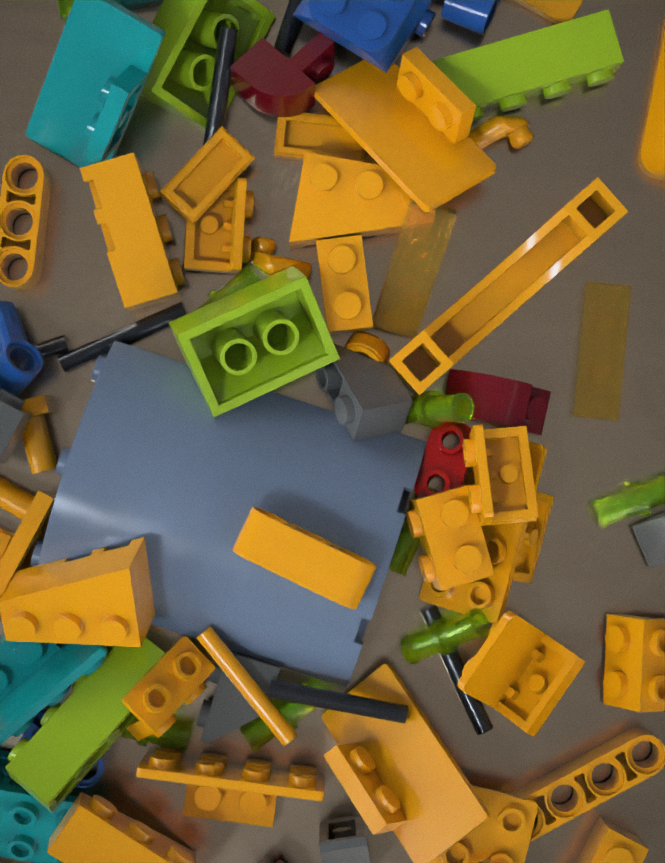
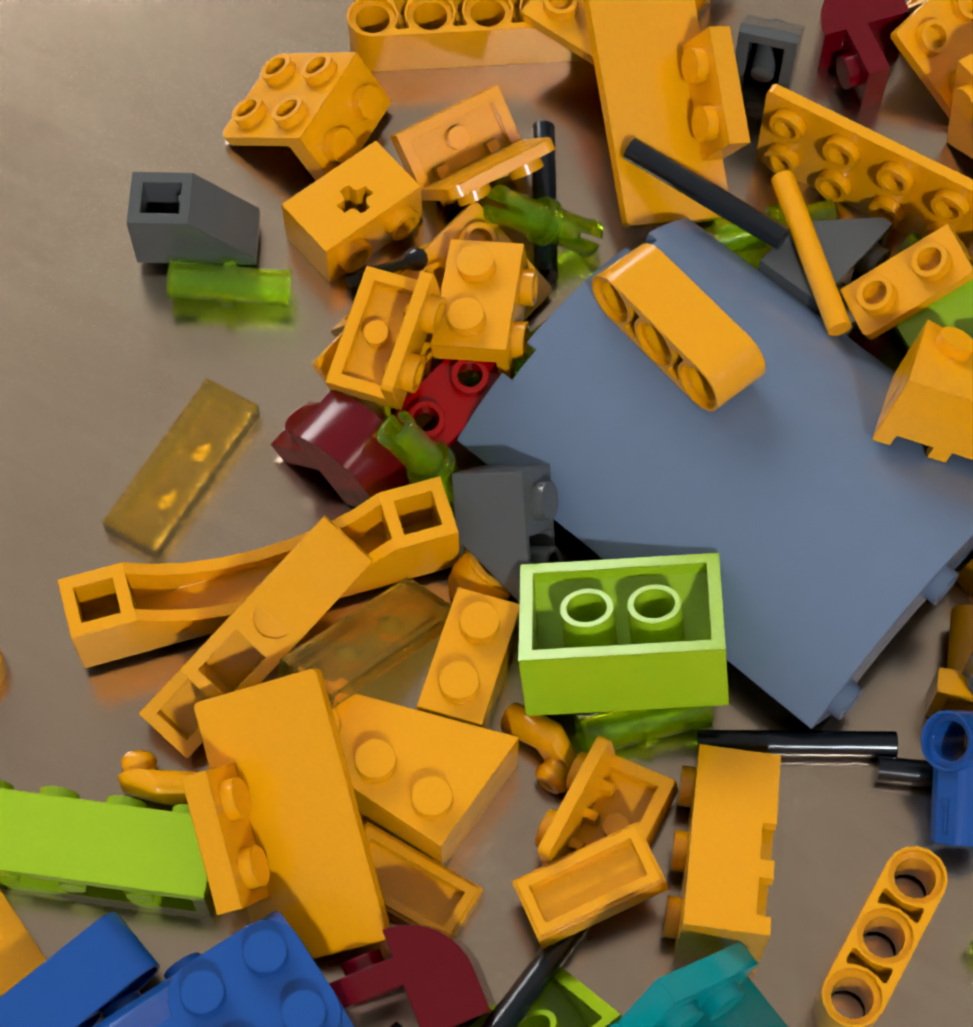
camera: 155 degrees left, 25 degrees down
none -> light orange slope [138,515,373,759]
none -> light orange brick [281,141,423,284]
none -> black hinge [345,247,428,288]

